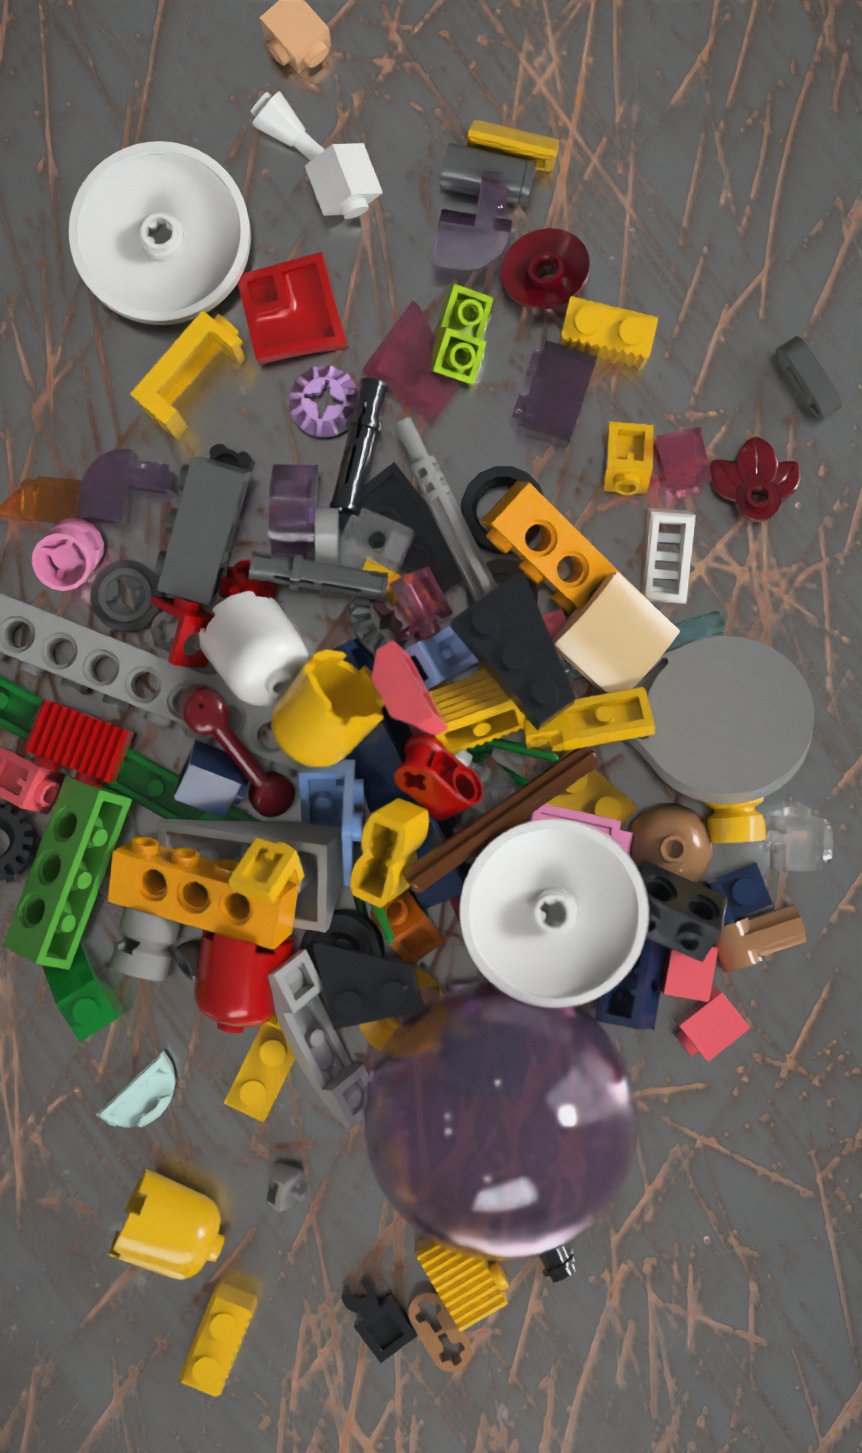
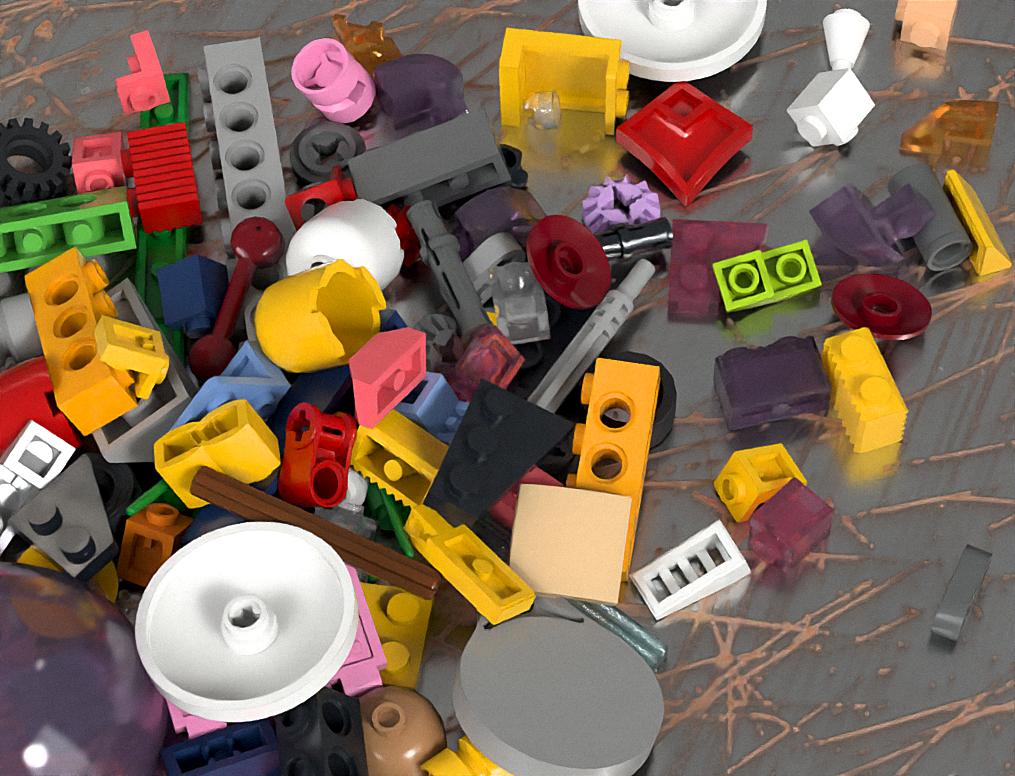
camera: 60 degrees right, 30 degrees down
dark red plate [710,436,800,522] -> none
none -> clear hinge [525,90,561,130]
none -> dark red dish [526,215,611,309]
none -> clear orange slope [900,100,999,155]

